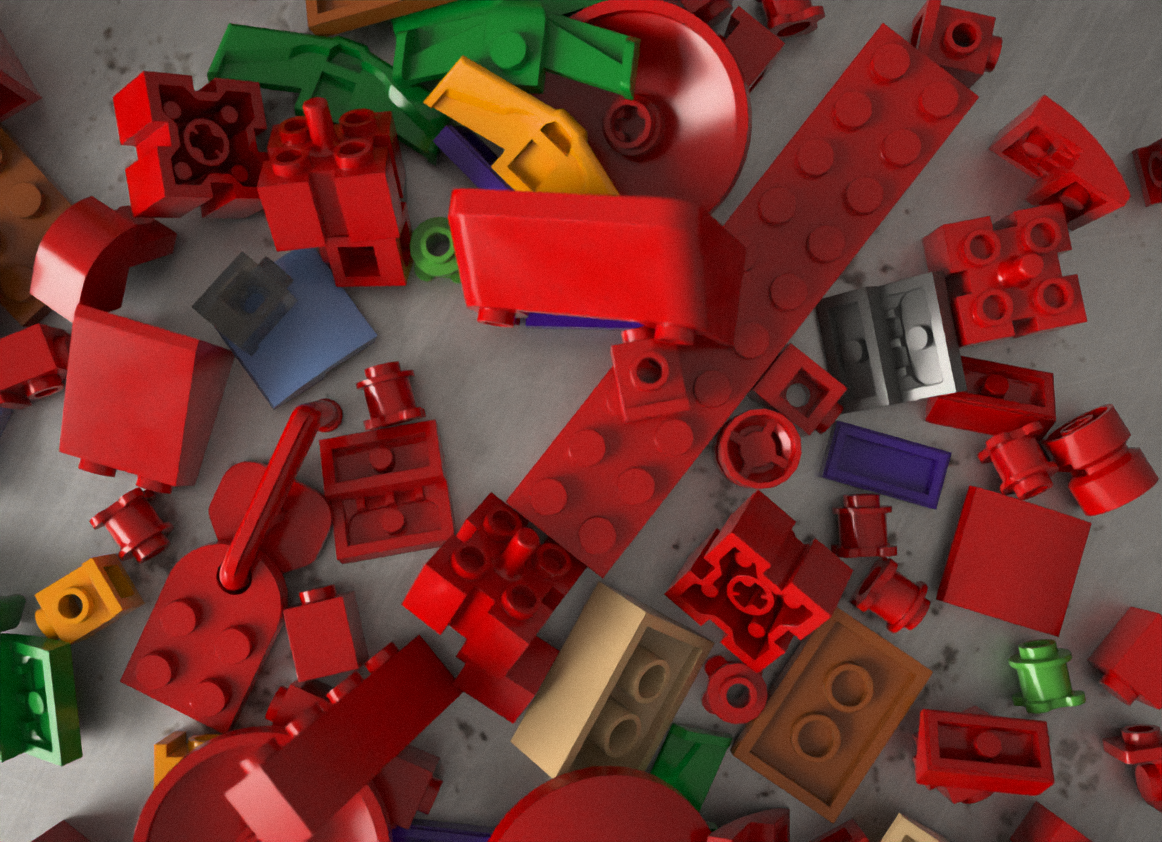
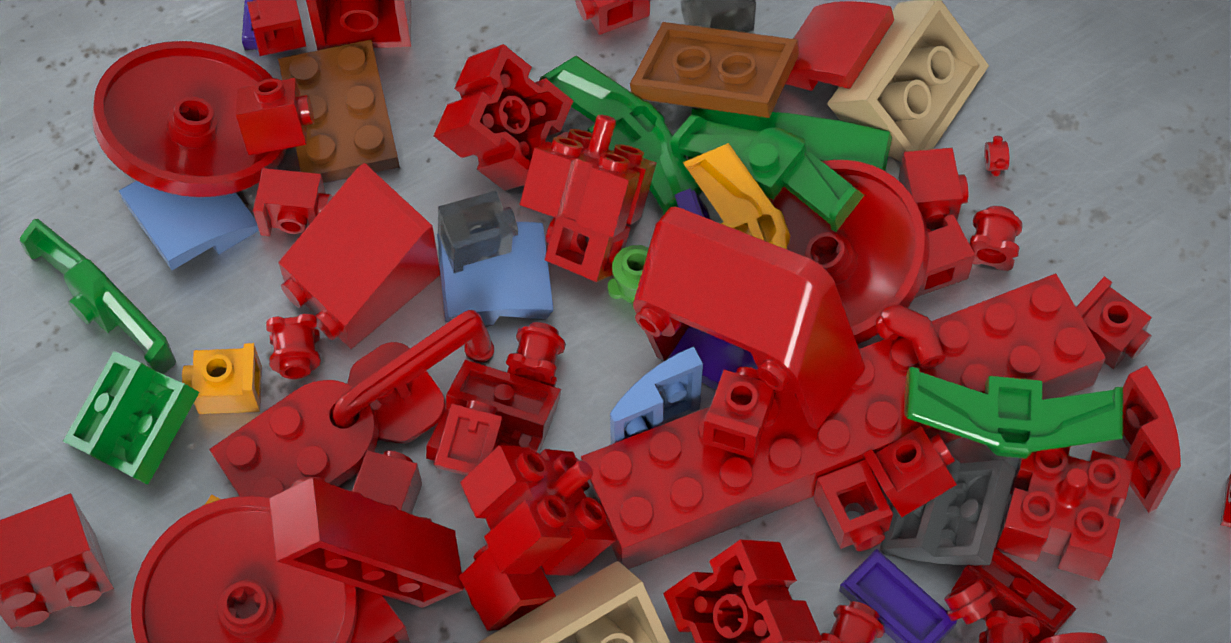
camera: 30 degrees right, 25 degrees down
red brick [30,196,177,323] -> none
red wheel [712,409,802,489] -> none
none -> red bracket [434,400,507,476]
none -> medium blue slope [610,346,703,444]
none -> red brick [863,426,957,517]
none -> red arm [875,304,946,369]
none -> green plate [904,367,1123,459]
none -> red plate [944,577,998,625]

